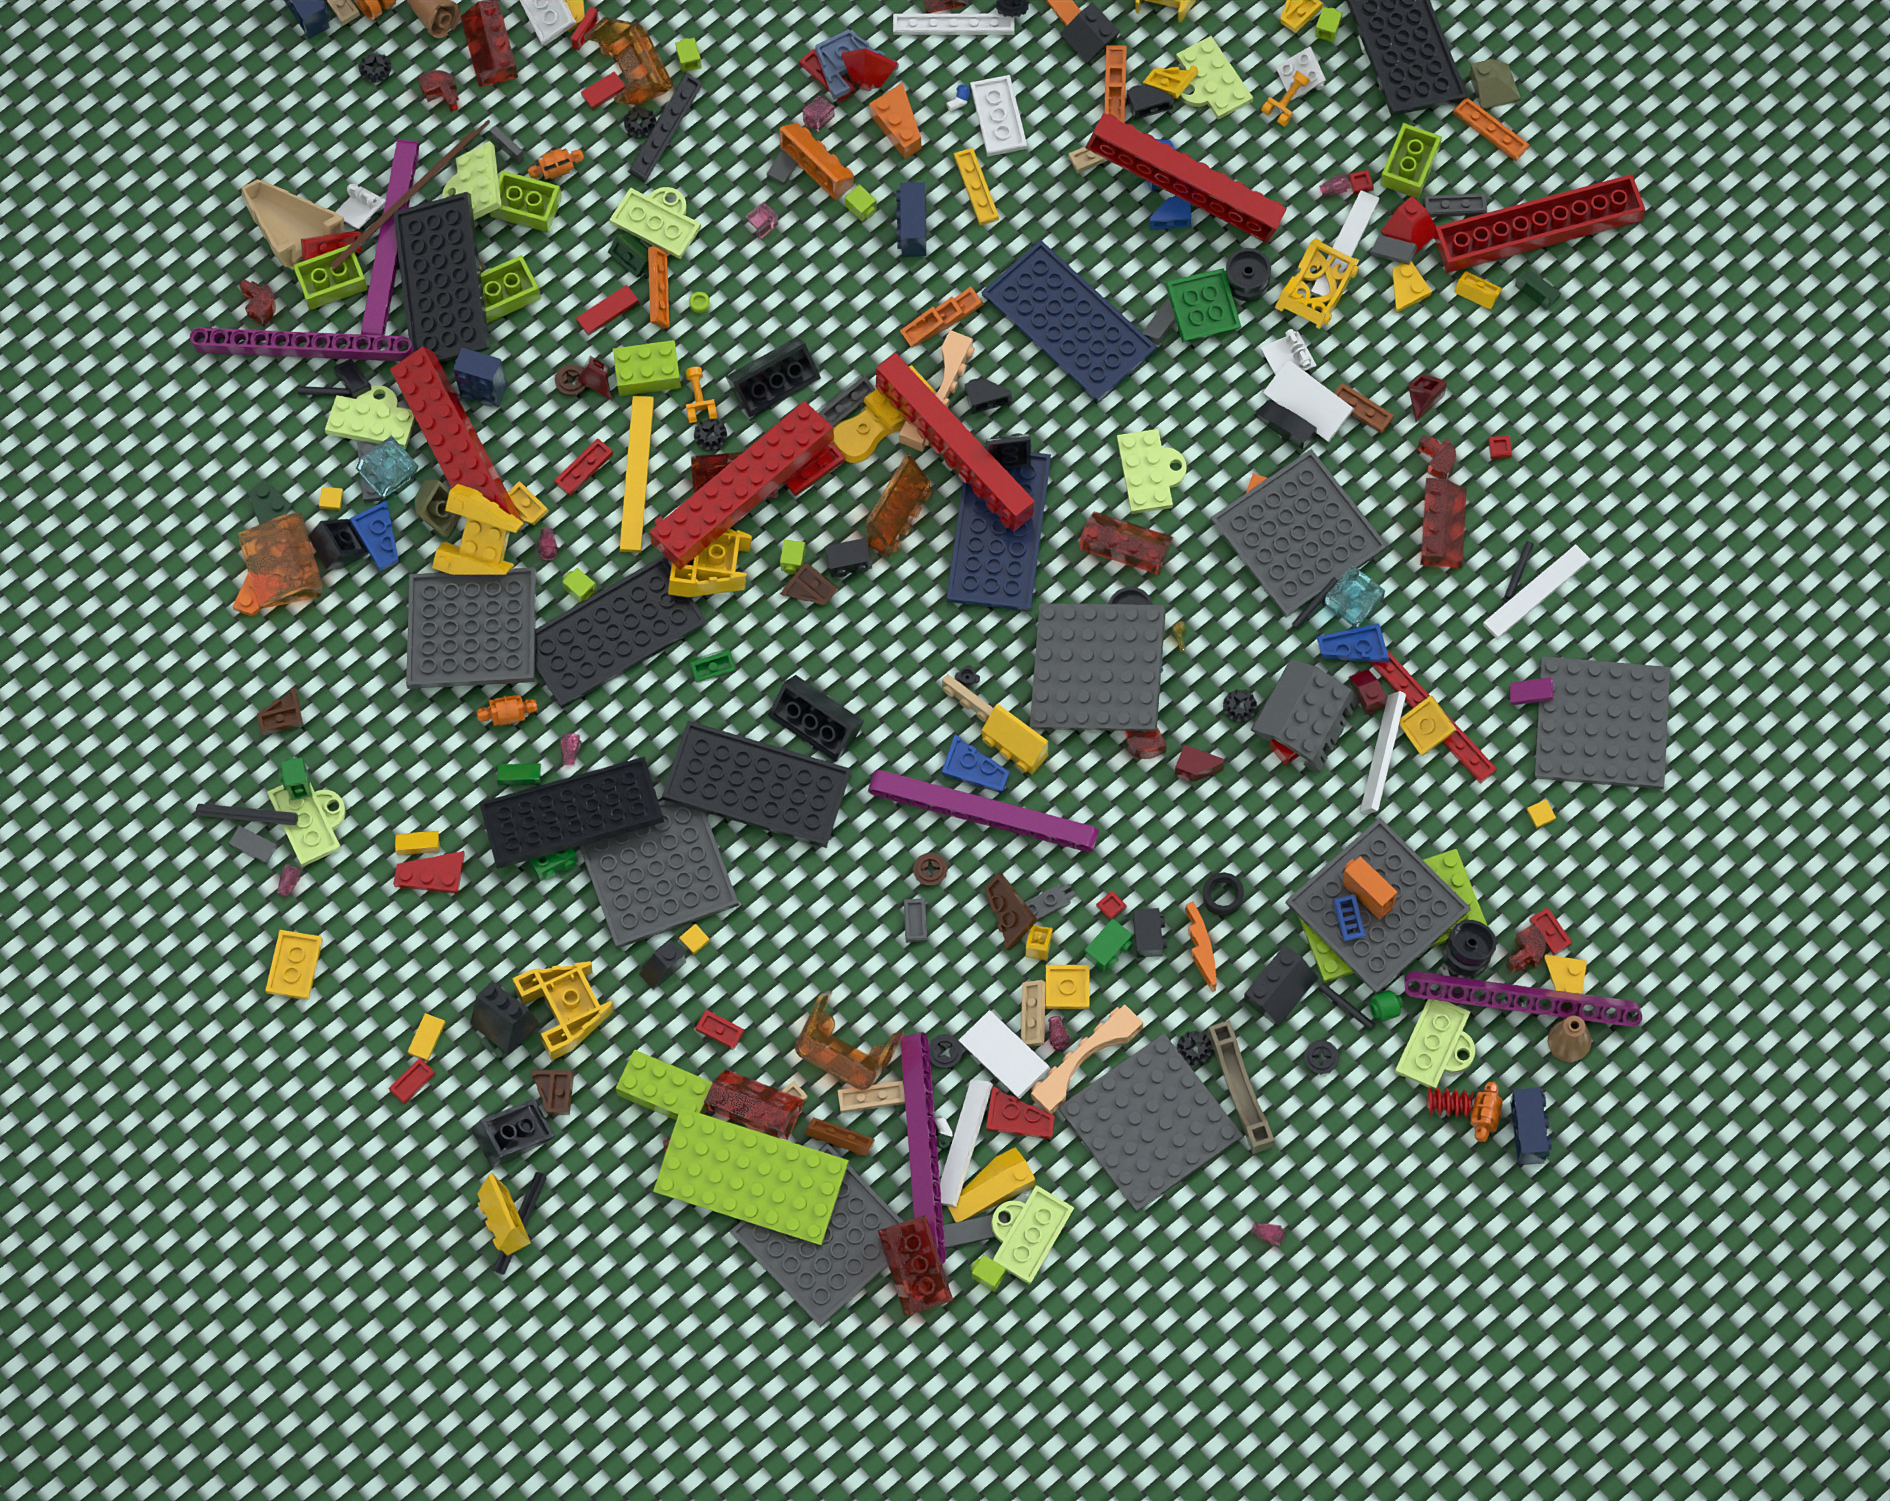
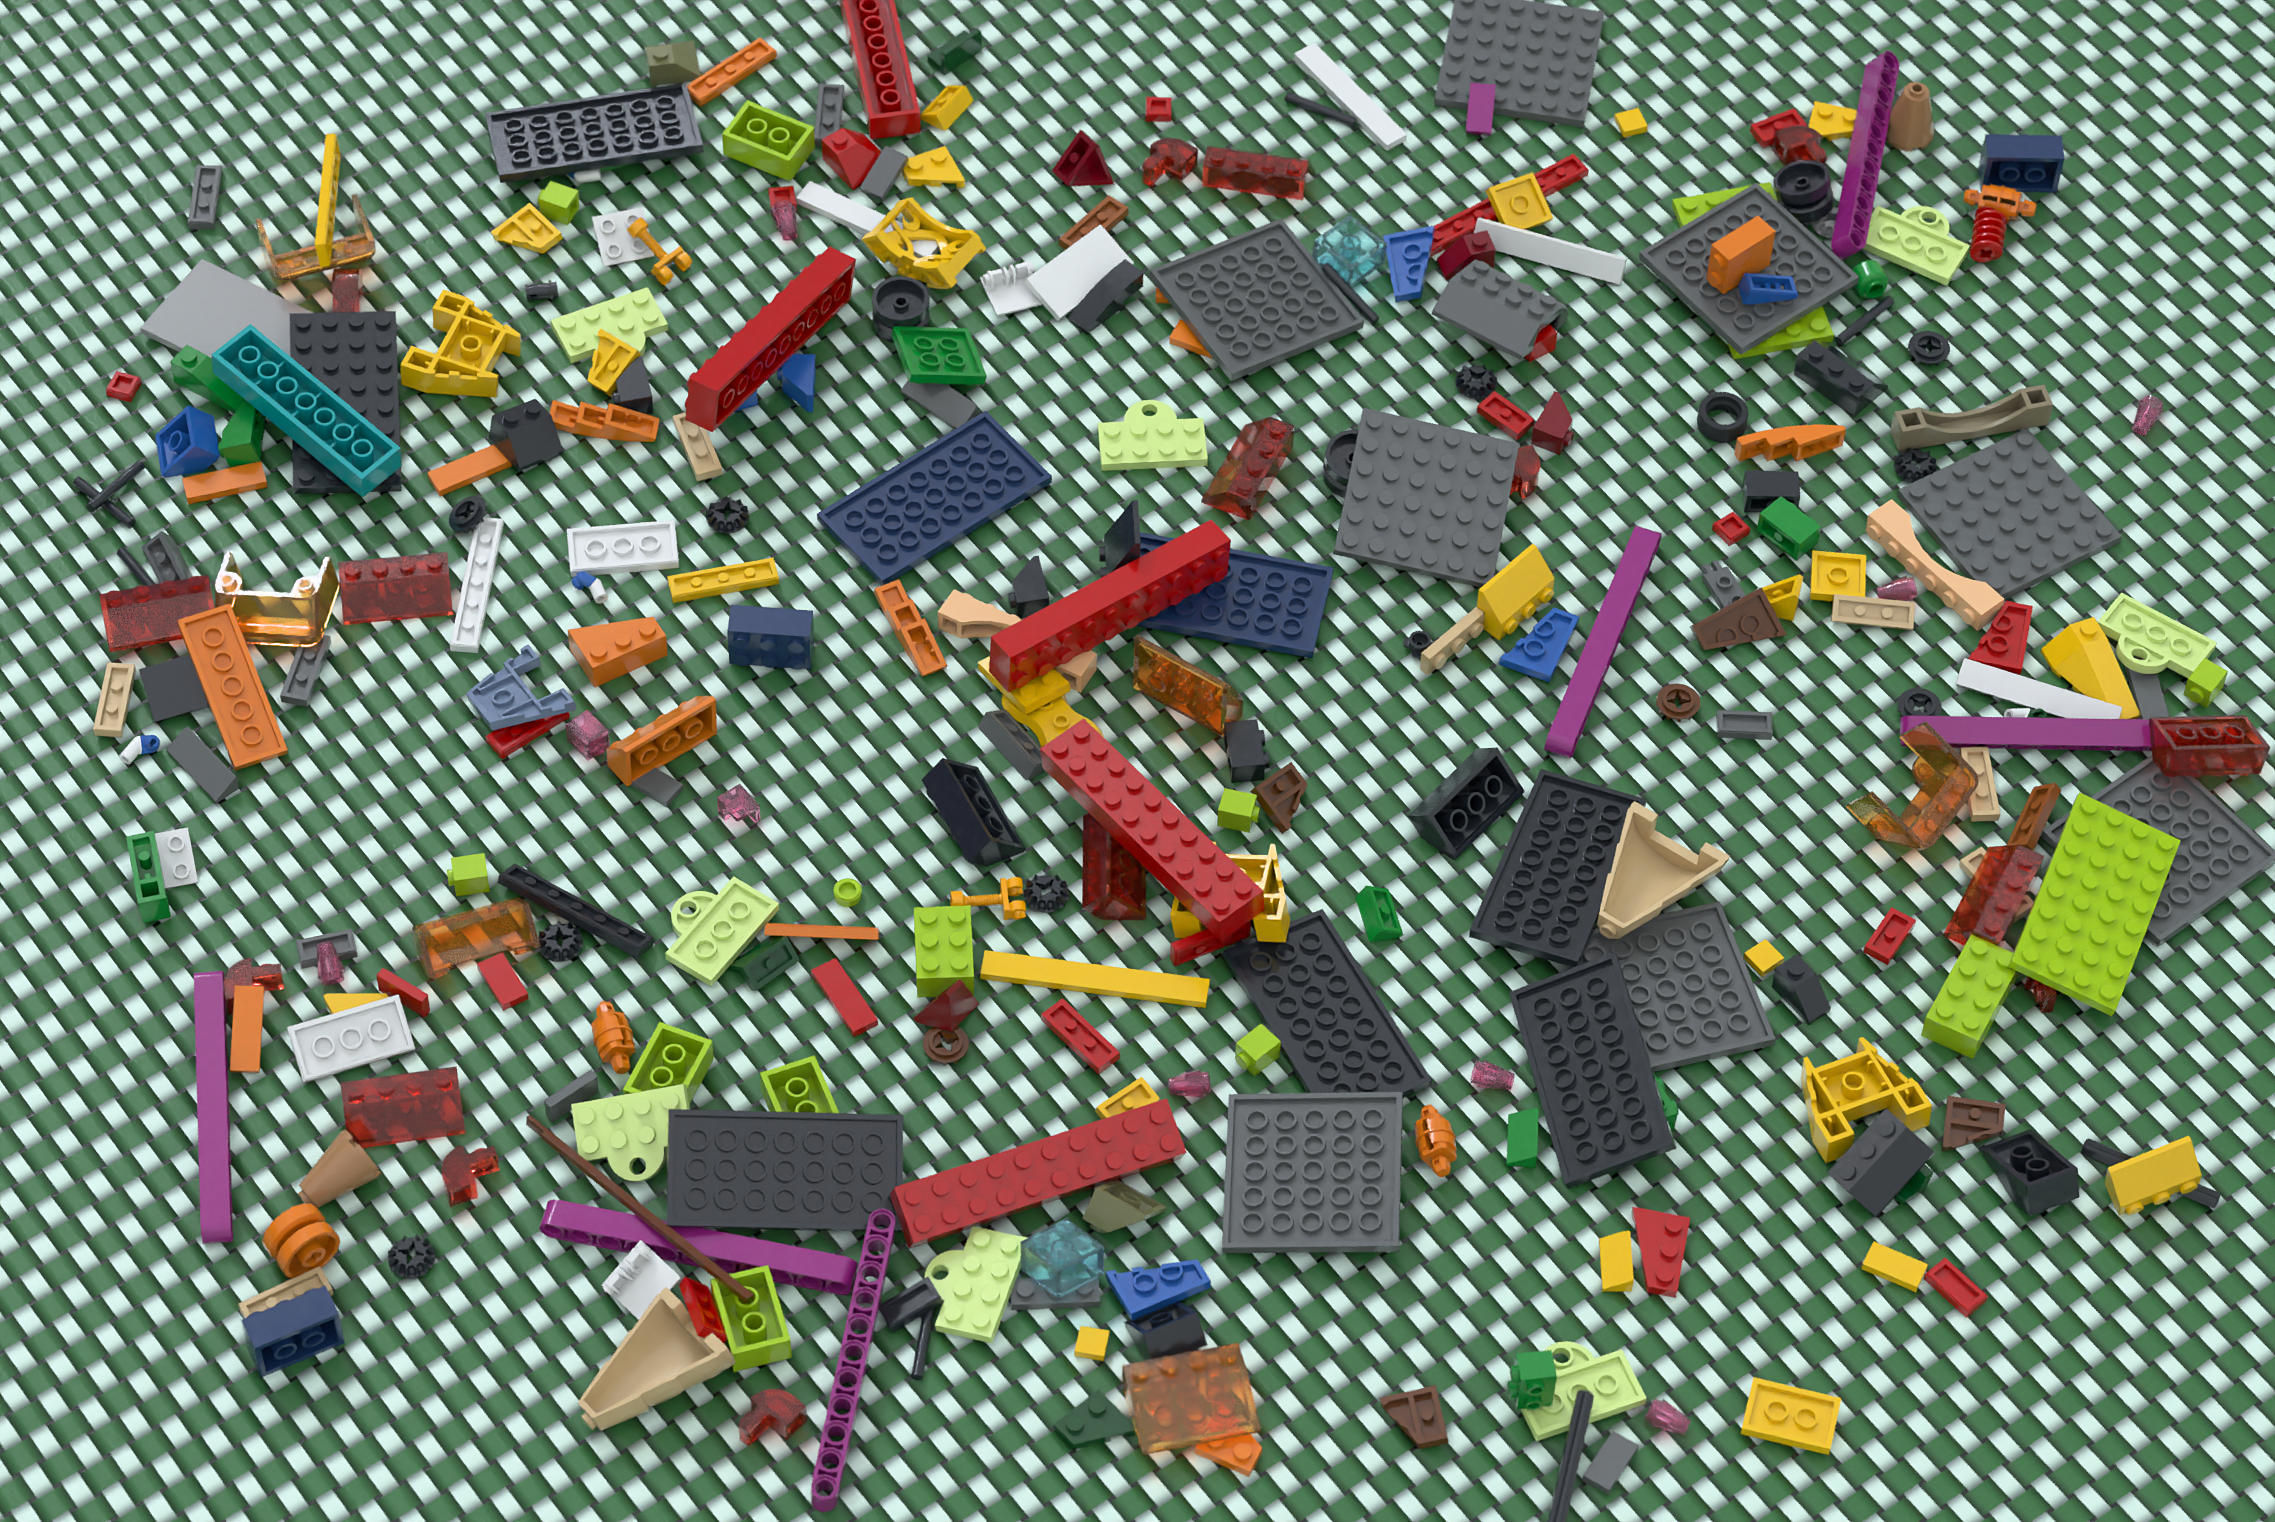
camera: 90 degrees left, 15 degrees down
yellow wedge [432,484,524,575] -> none
dark blue brick [453,348,508,407] -> none
red slope [841,48,897,91] -> none
lime brick [845,184,877,222] -> none
white tile [959,1010,1050,1099] -> none
none -> black pin [525,280,559,302]
none -> black gear [706,497,749,534]
none -> red plate [1477,391,1535,441]
none -> tan cone [1597,801,1730,939]

